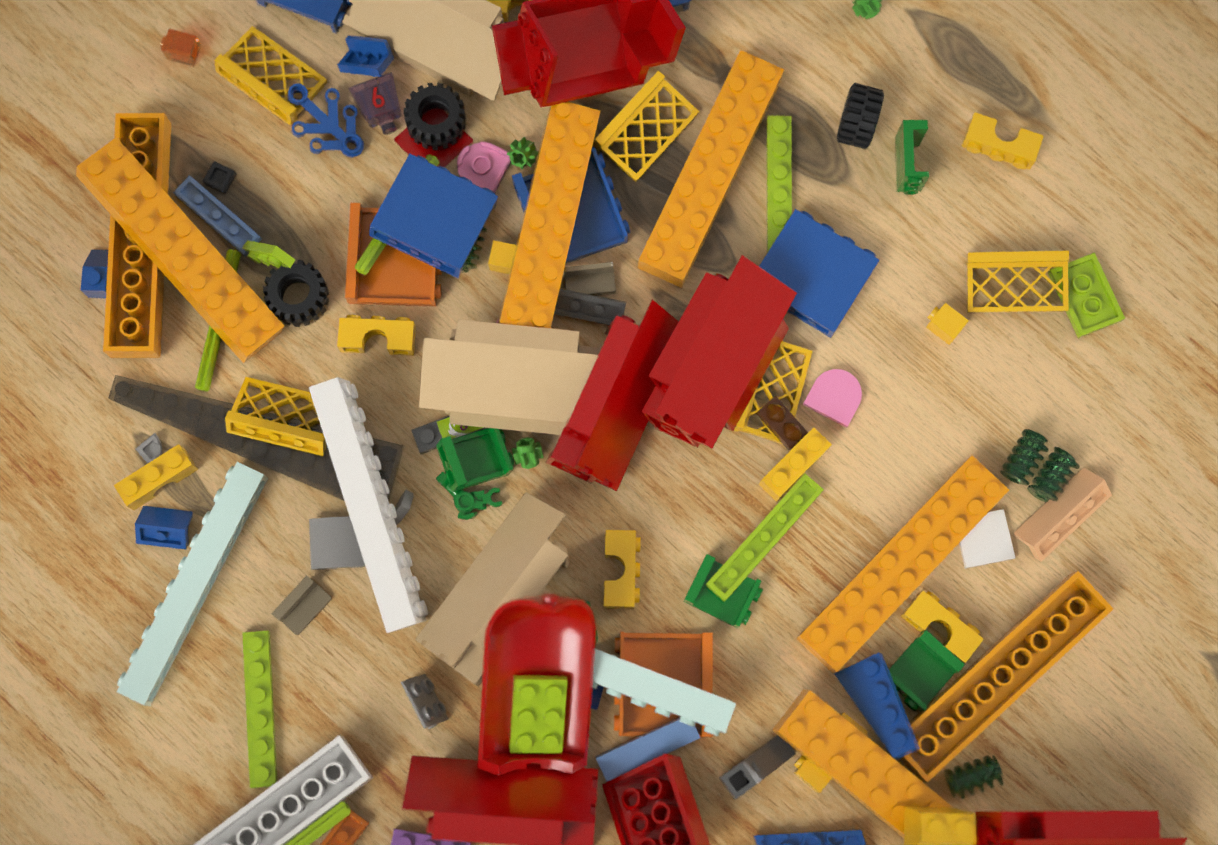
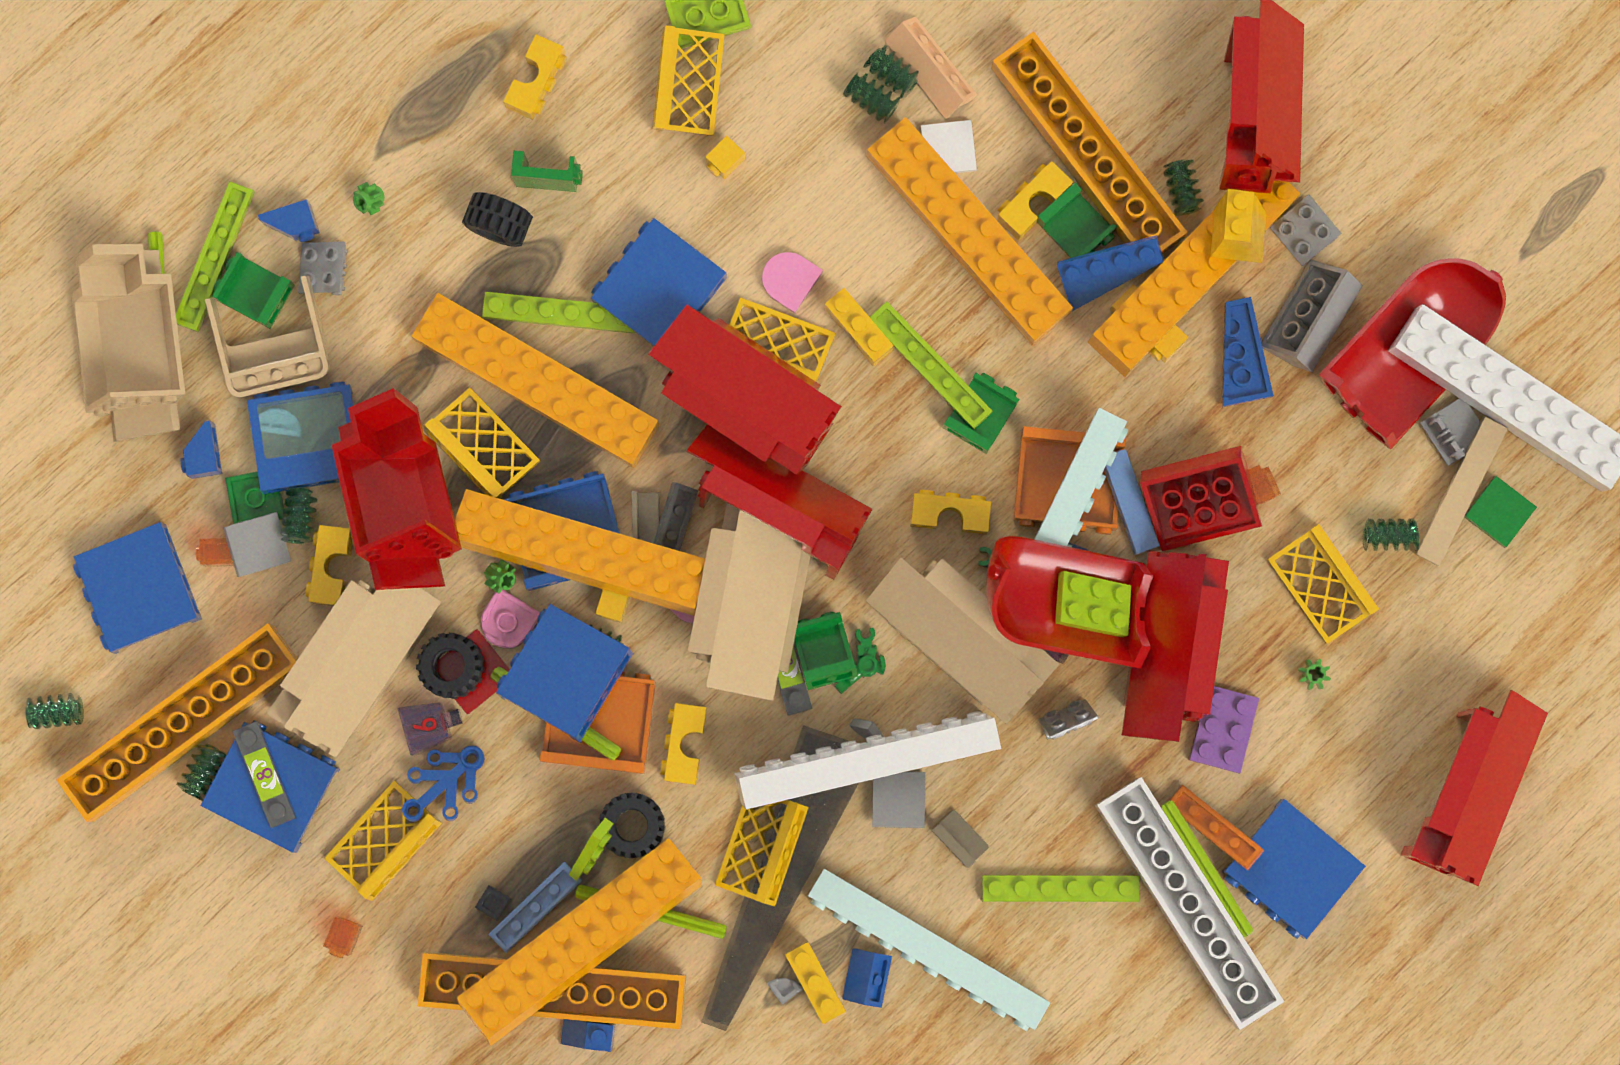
camera: 80 degrees left, 5 degrees up
blue bracket [337,35,394,77] -> none
bright green gear [512,438,544,469] -> none
dark grey slope [718,735,796,799] -> none
reddish brown tile [756,396,808,451] -> none

